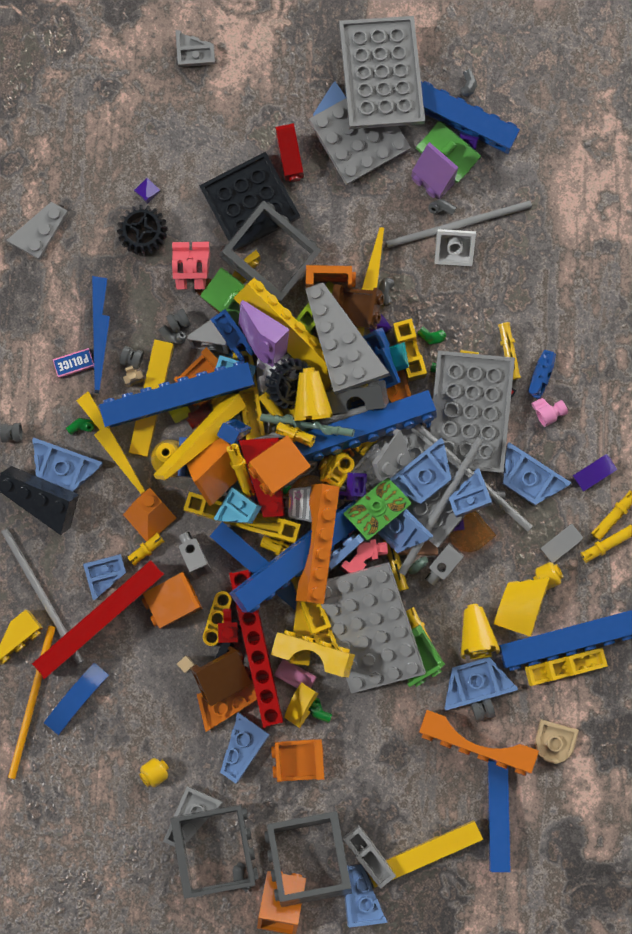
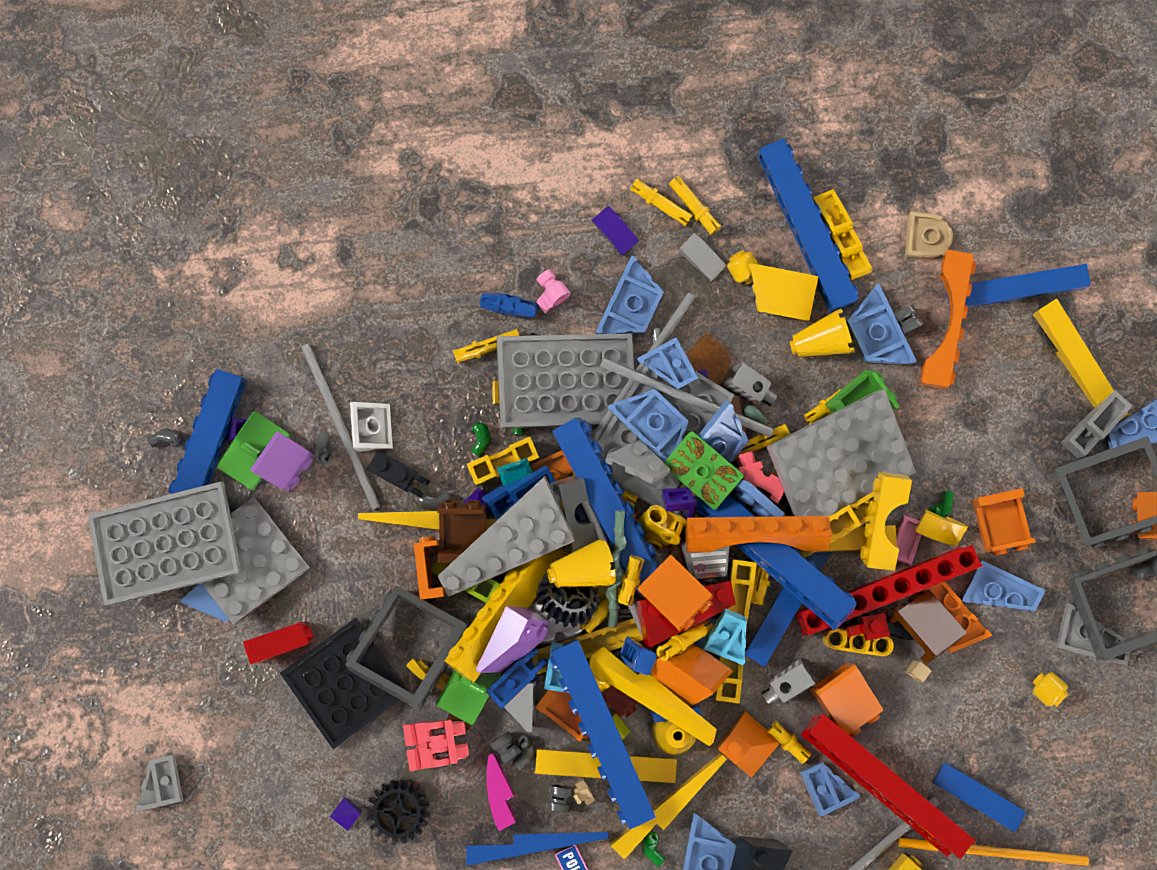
camera: 100 degrees left, 0 degrees up
none -> black hinge [366,450,430,498]
none -> dark pink slope [487,752,517,831]

